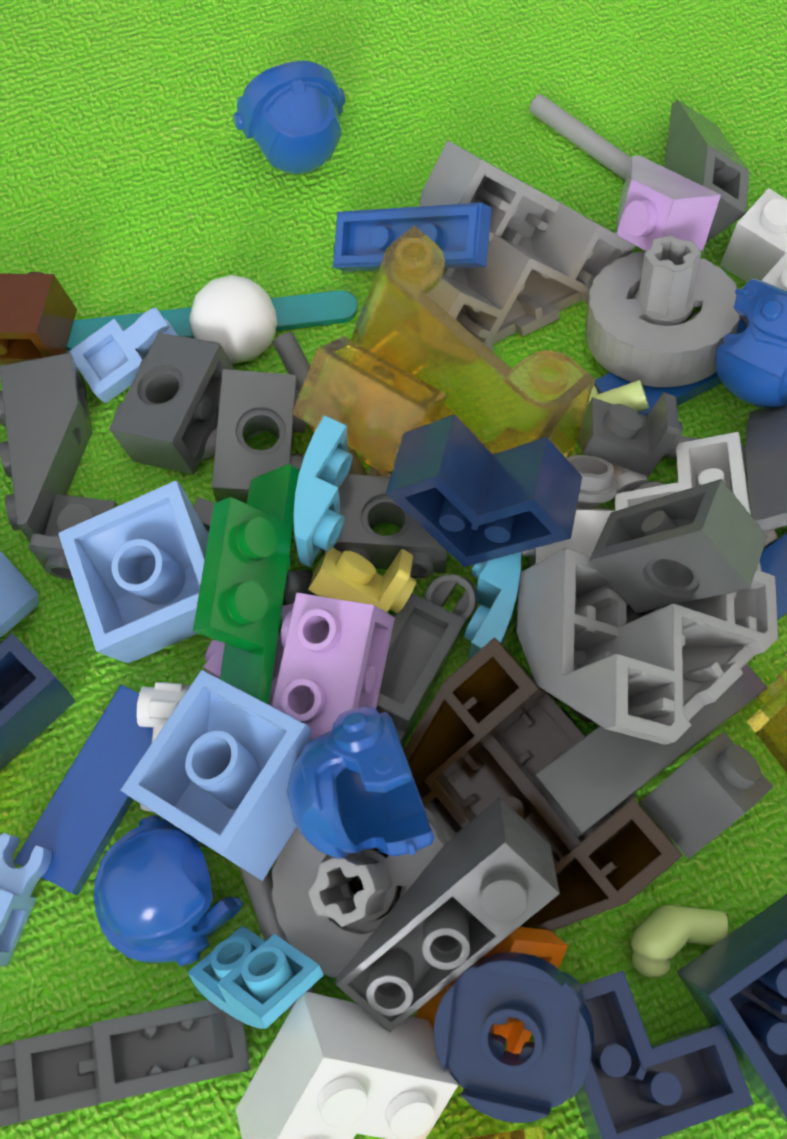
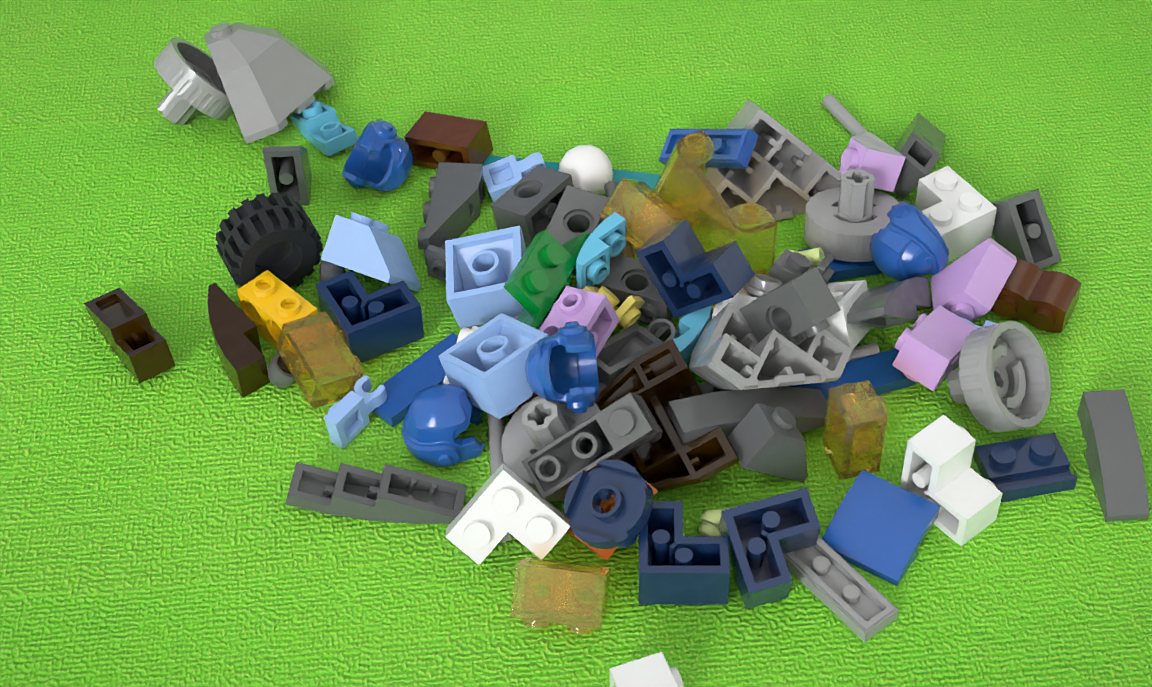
camera: 20 degrees right, 20 degrees down
medium azure slope [188,926,324,1029] -> none
blue helmet [233,61,345,174] -> none

